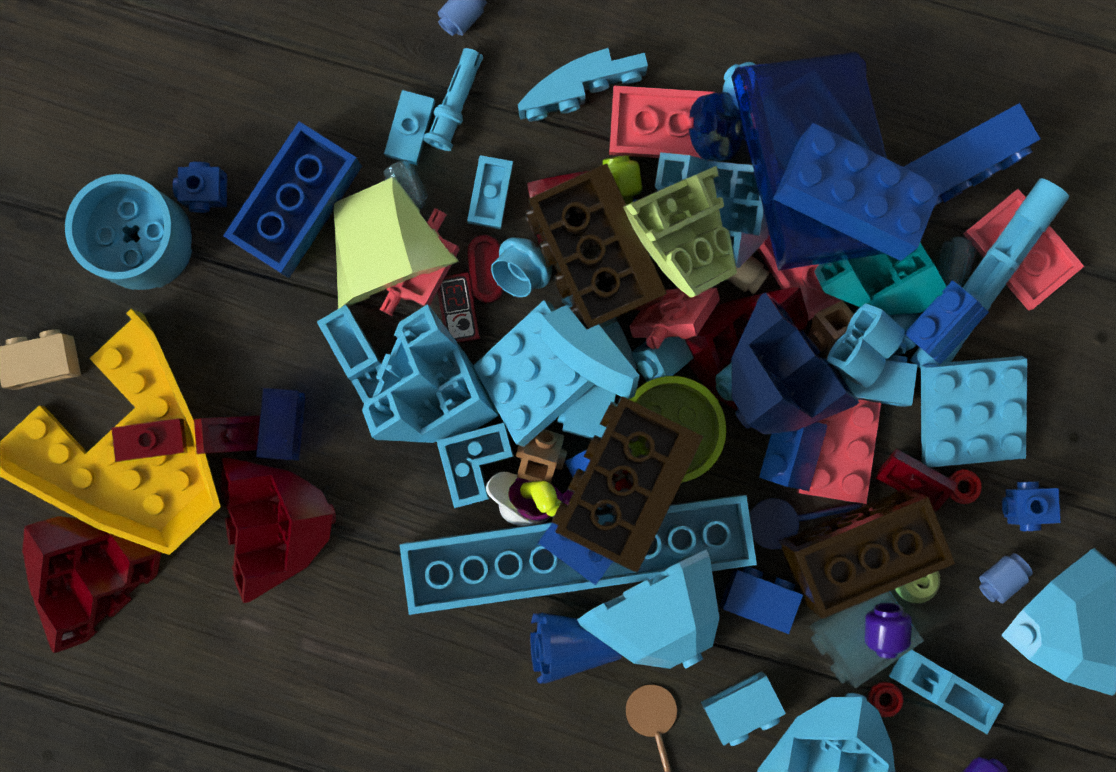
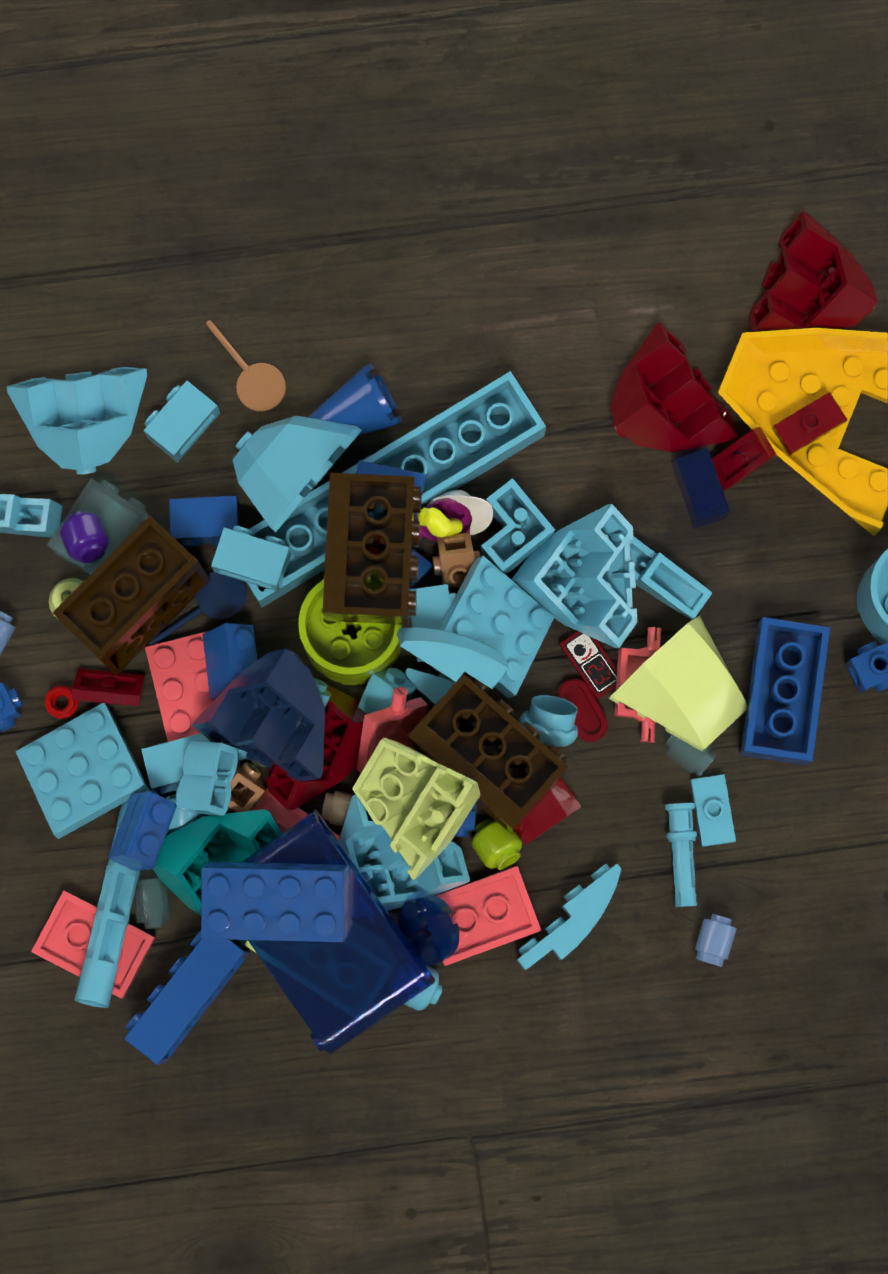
camera: 155 degrees right, 5 degrees down
medium azure plate [467,155,513,229] -> none
red plate [868,682,903,717] -> none
none -> medium azure piece [211,526,291,592]

